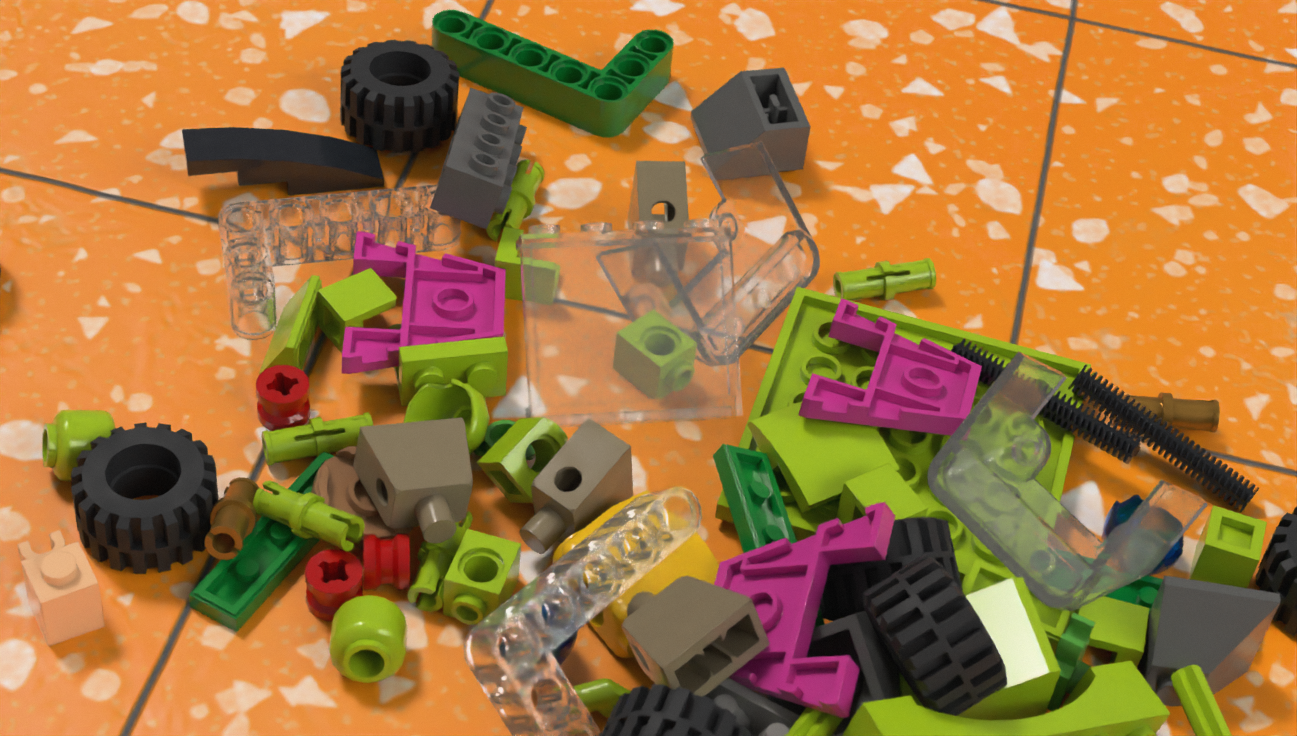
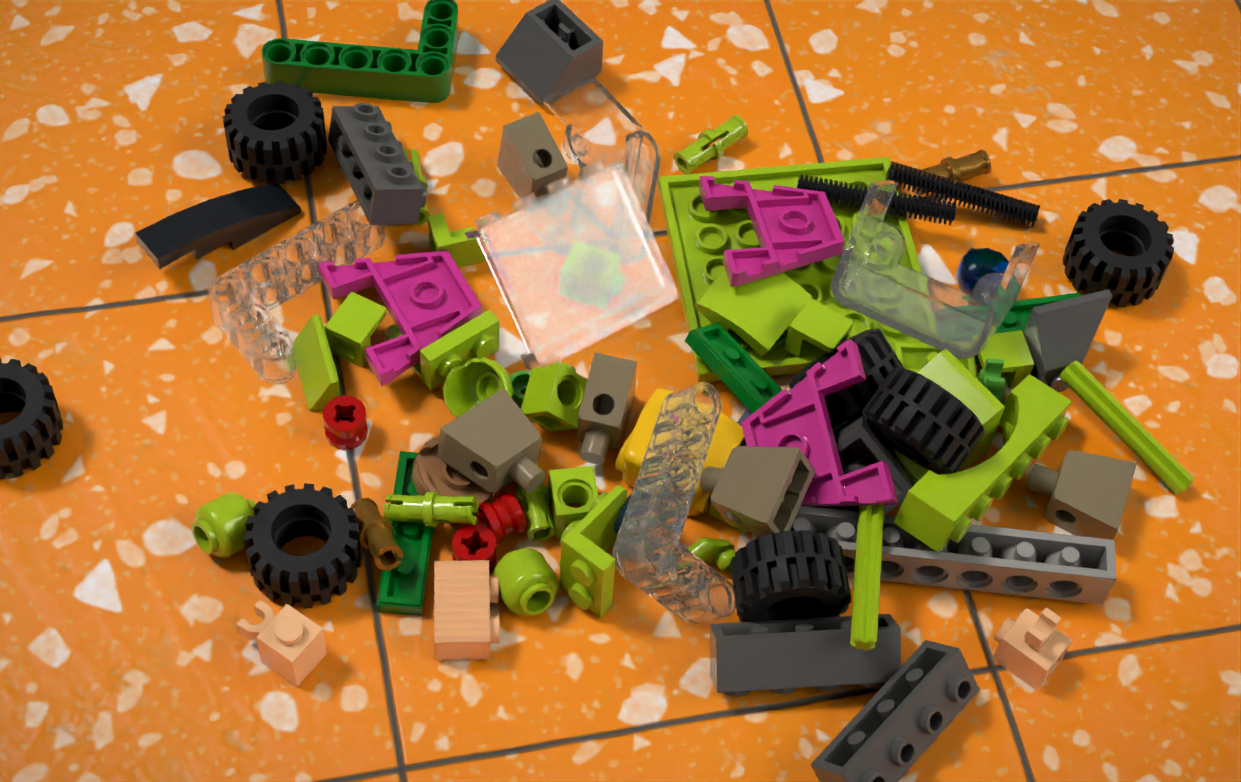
camera: 25 degrees left, 10 degrees up
lime pin [261,412,373,466] -> none
lime panel [1189,505,1267,588] -> none
none -> light nougat brick [434,560,499,662]
none -> lime bracket [559,485,627,618]

